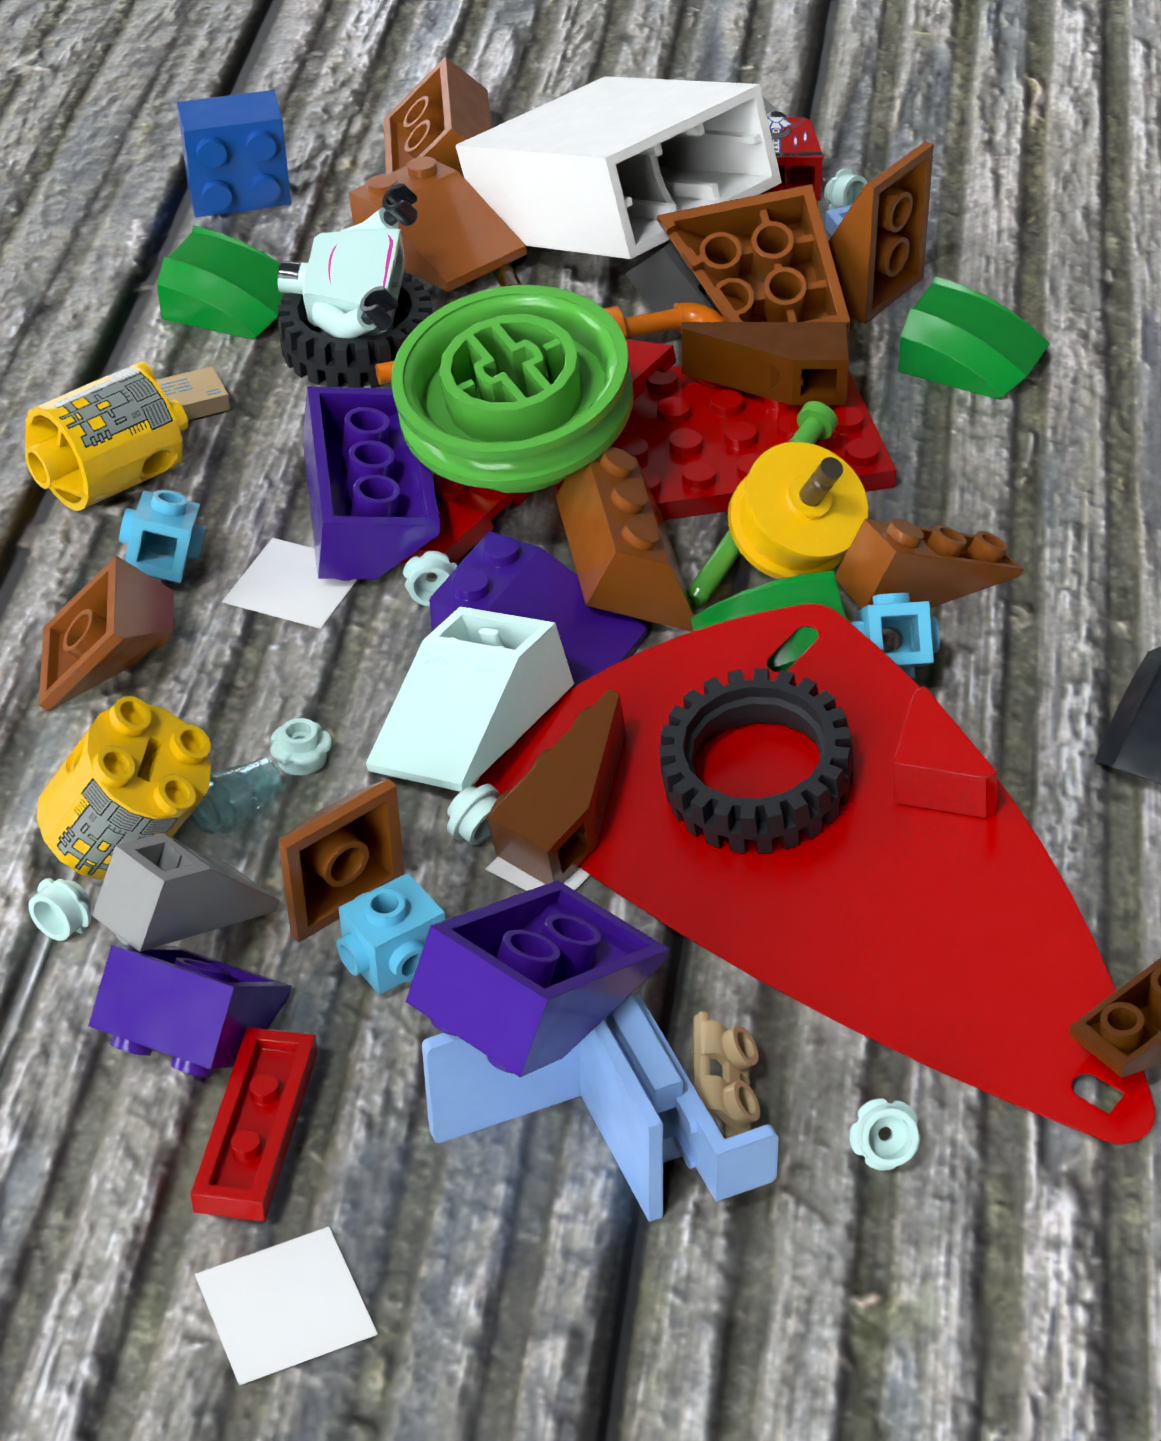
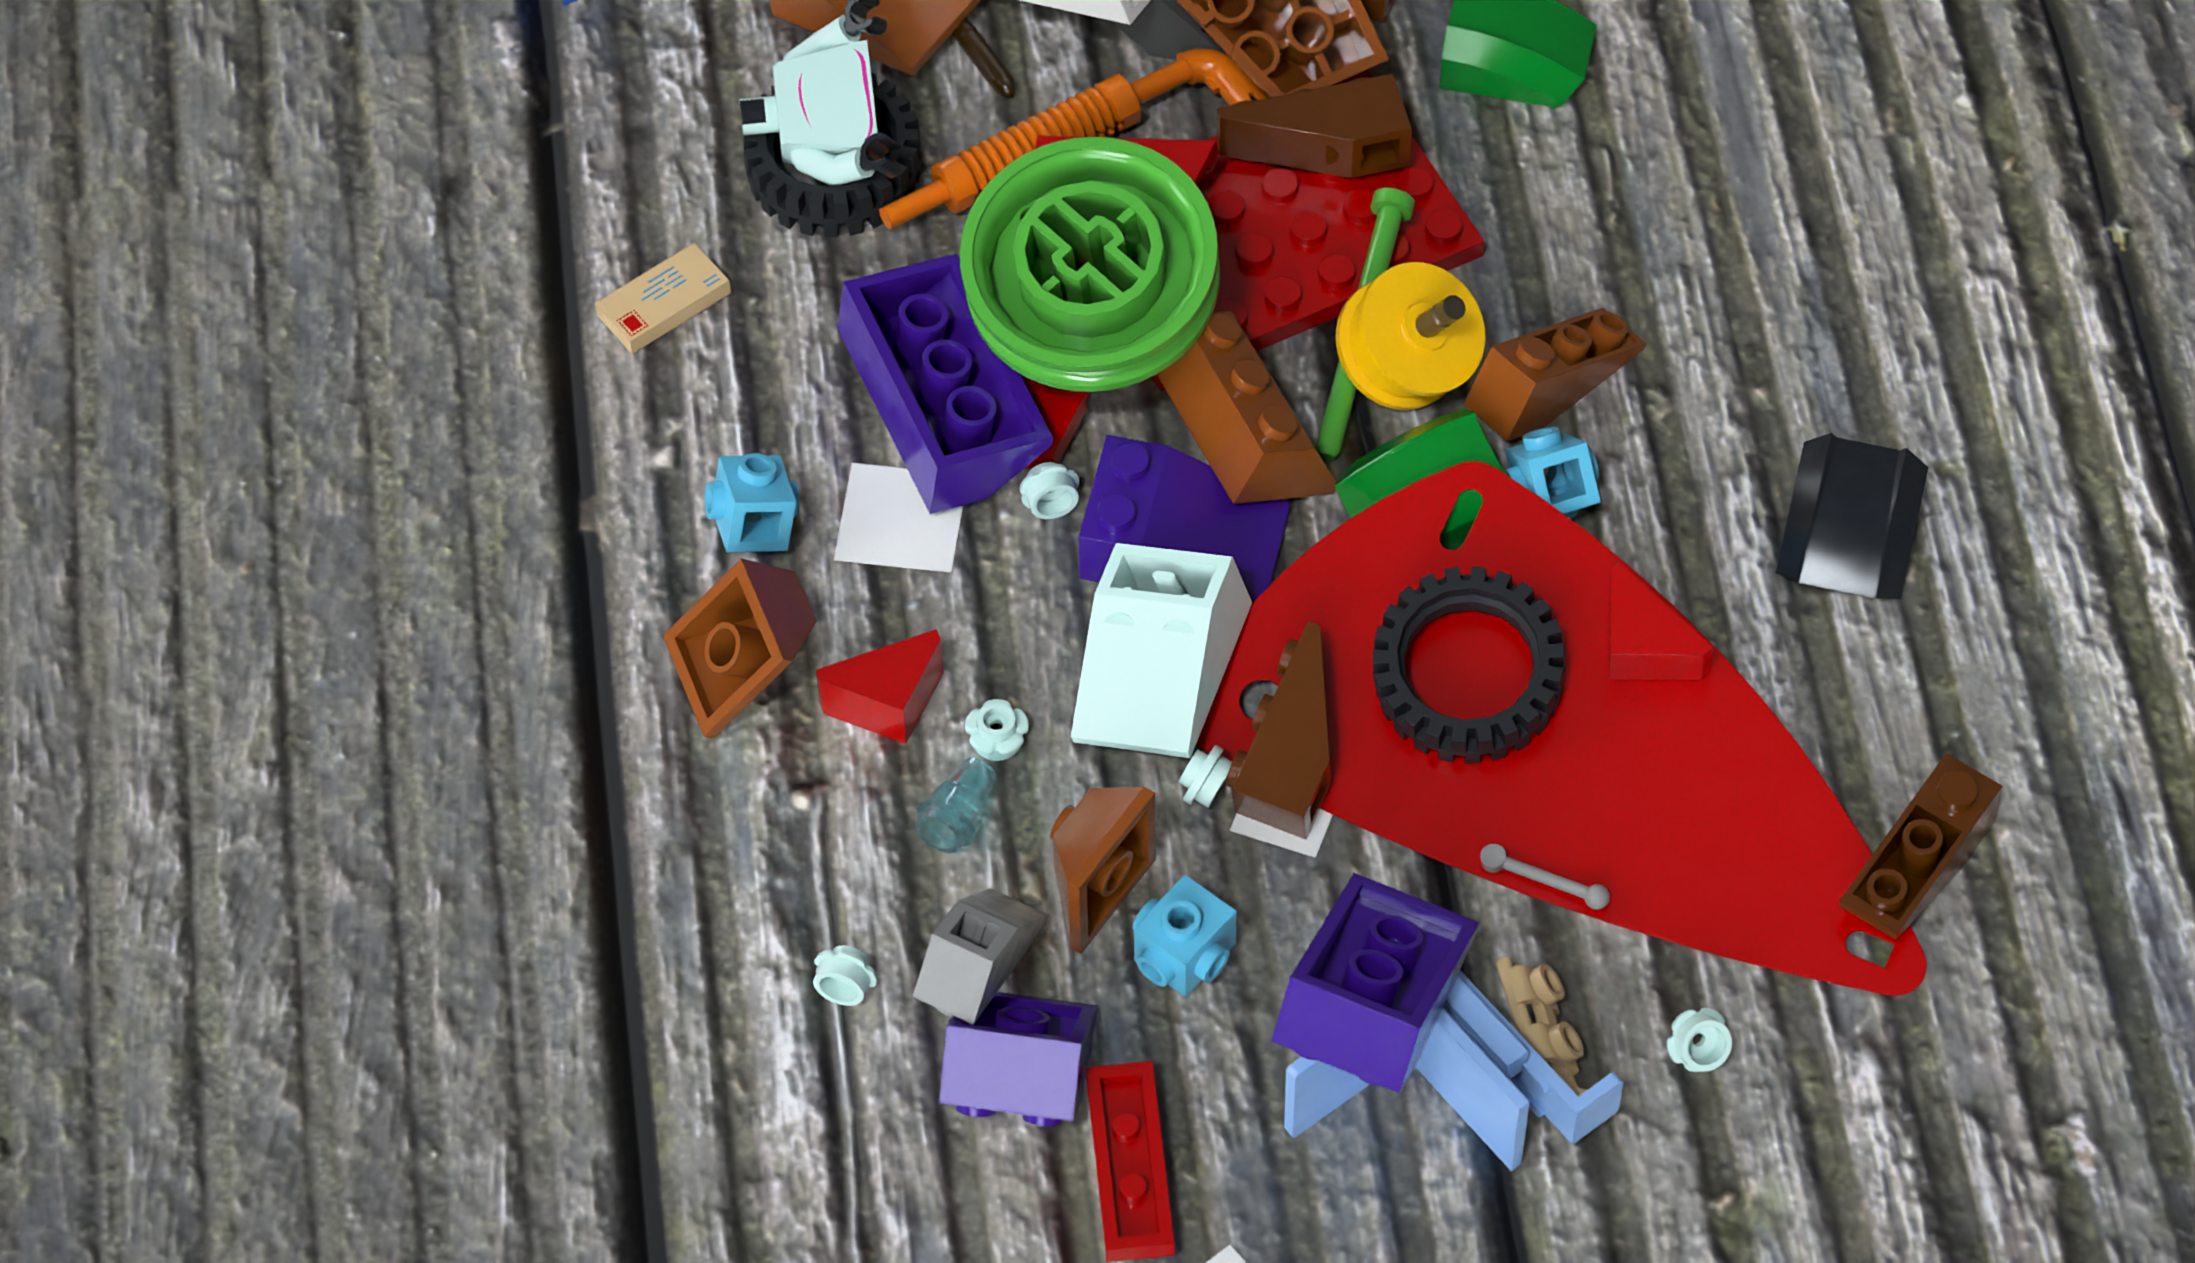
camera: 15 degrees left, 15 degrees up
yellow cylinder [25,361,188,511] -> none
yellow cylinder [37,696,211,881] -> none
green slope [157,225,284,340] -> none
none -> red slope [816,629,944,744]
none -> light grey hinge [1480,844,1610,910]

